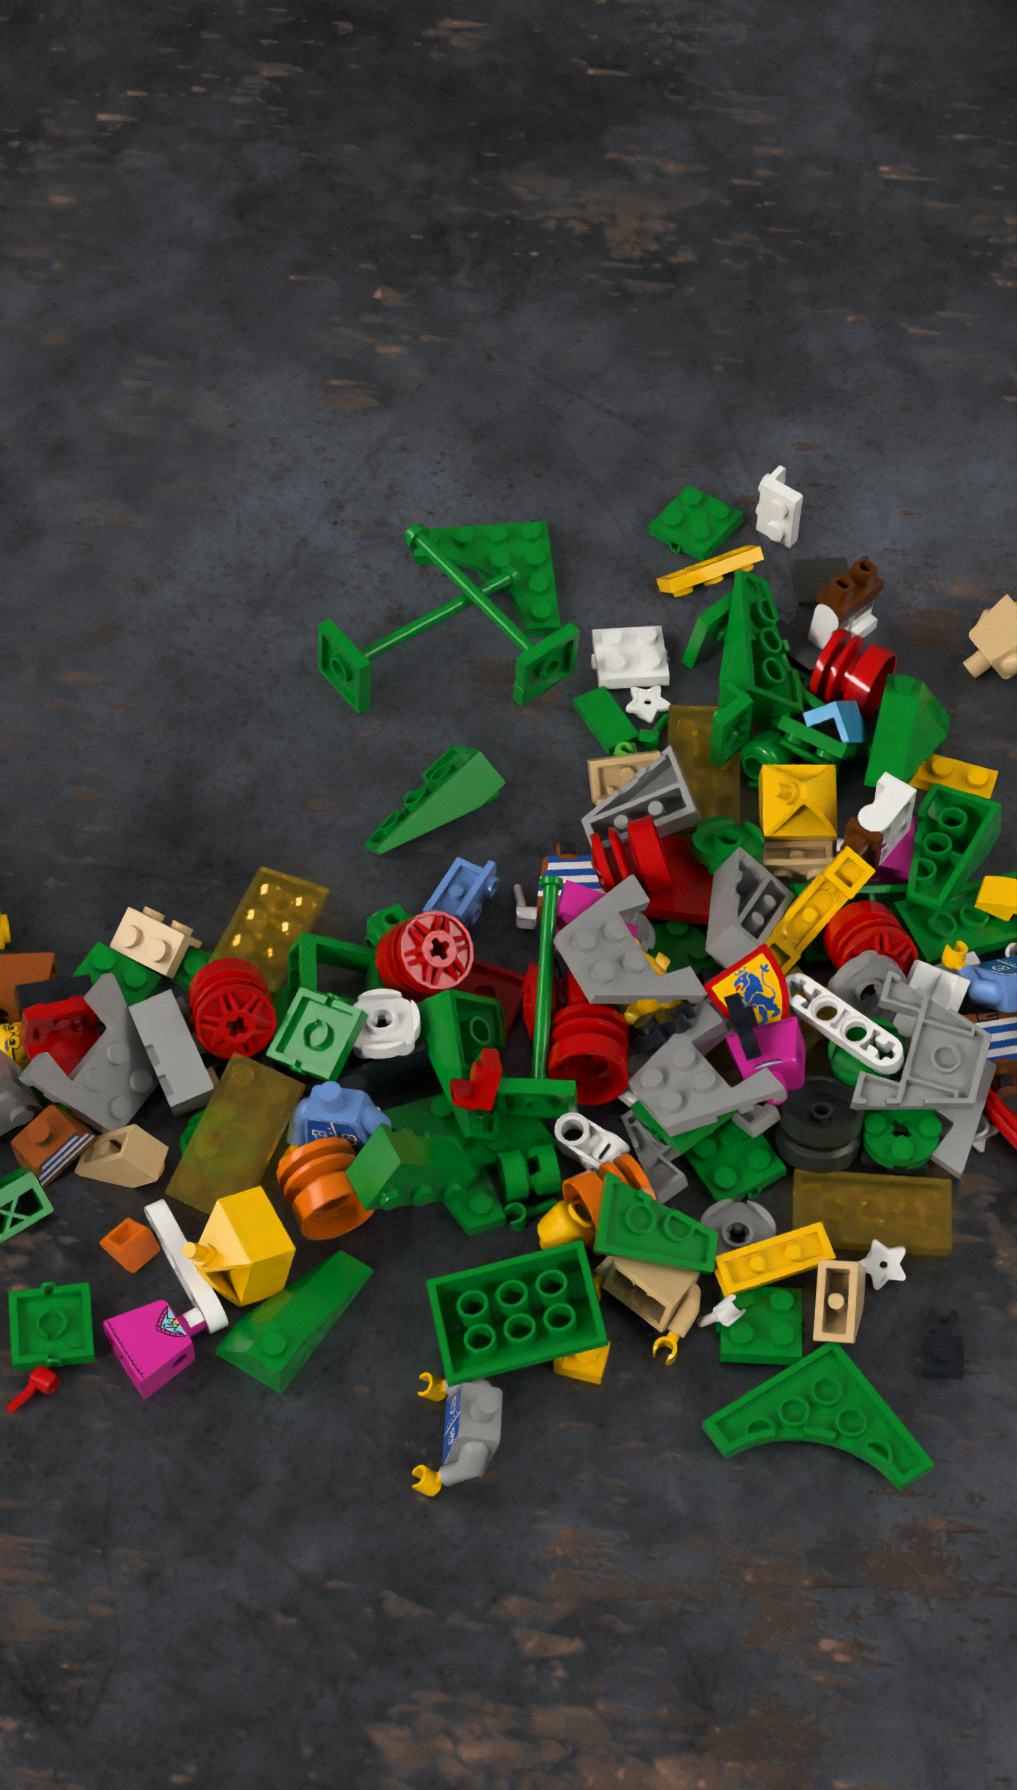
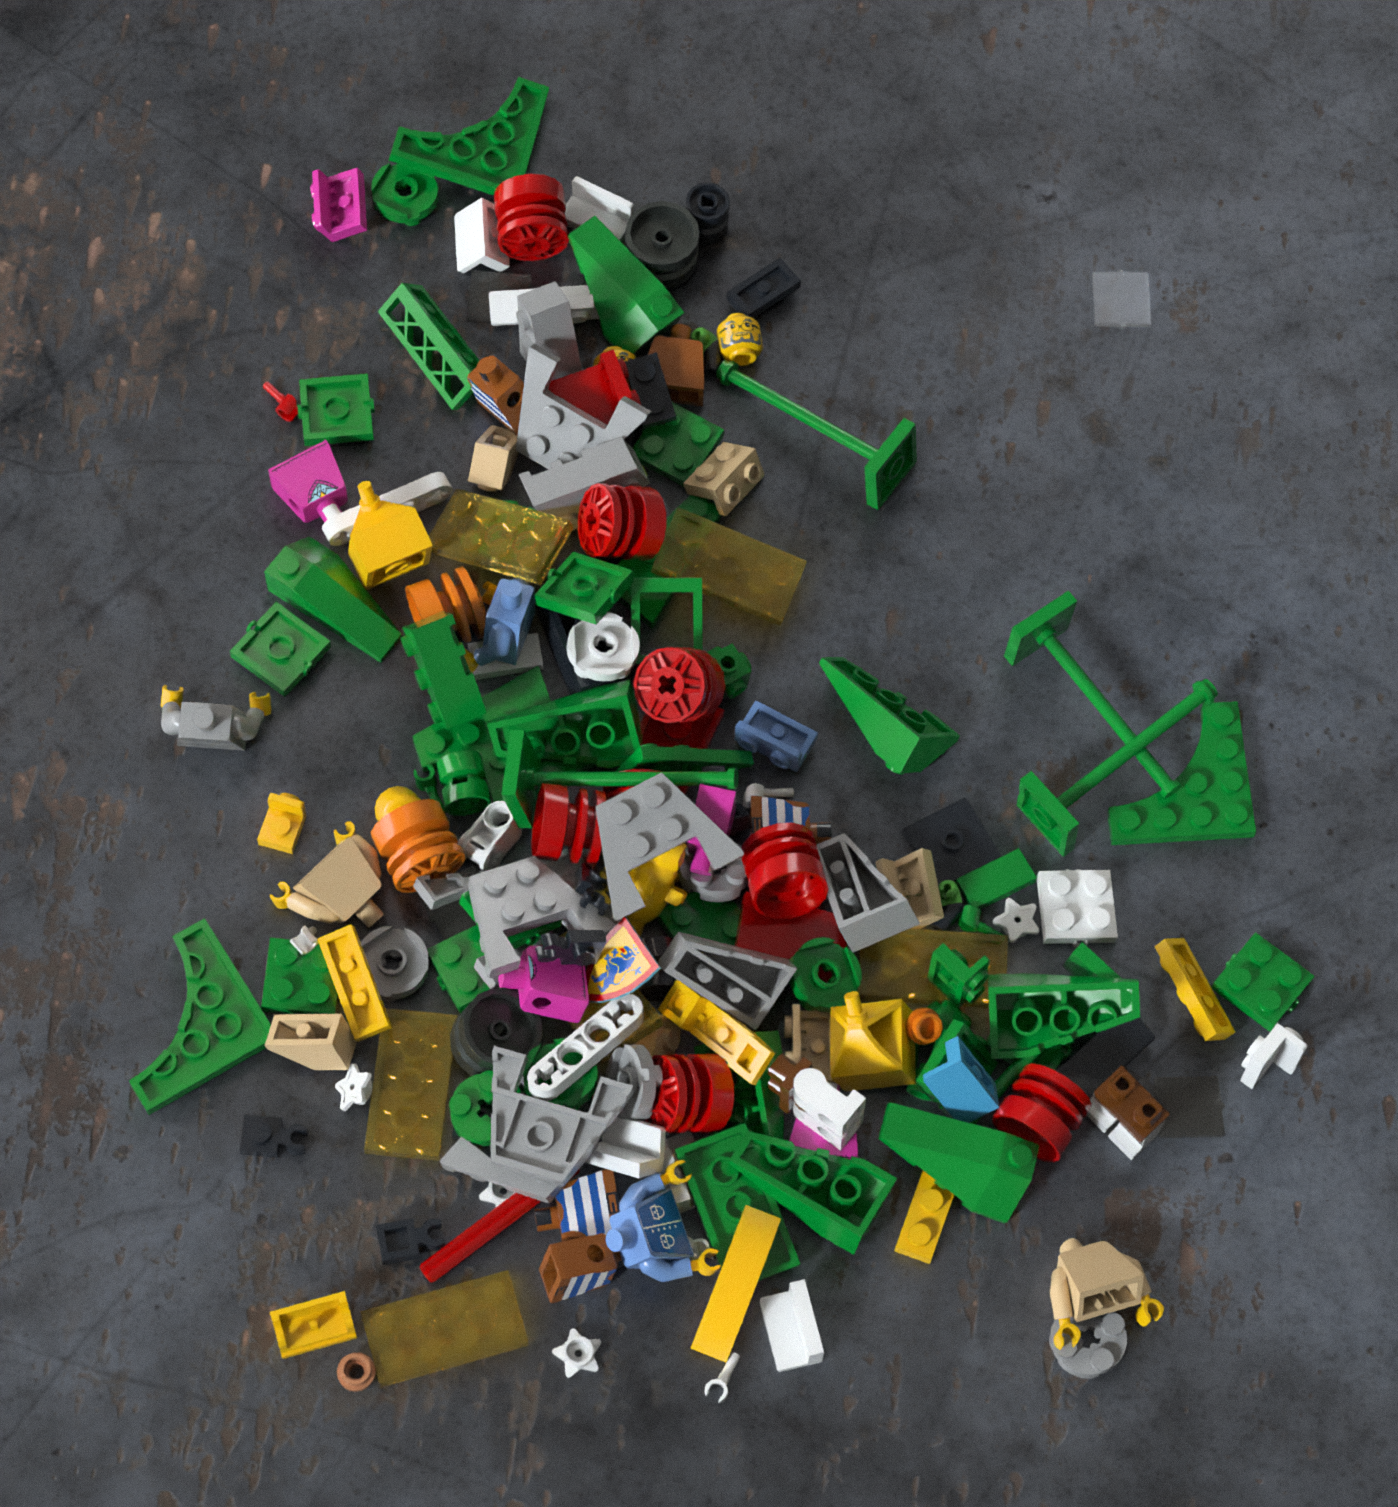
camera: 90 degrees right, 10 degrees up
orange slope [99,1217,160,1273] -> none
green slope [426,1240,609,1387] -> none
red bracket [449,1048,503,1111] -> none
green wing [593,1172,718,1275] -> none
none -> green plate [230,601,331,697]
none -> green wing [615,743,754,772]
none -> green tile [716,360,917,510]
none -> black plate [902,797,1002,886]
none -> orange plate [906,1007,942,1045]

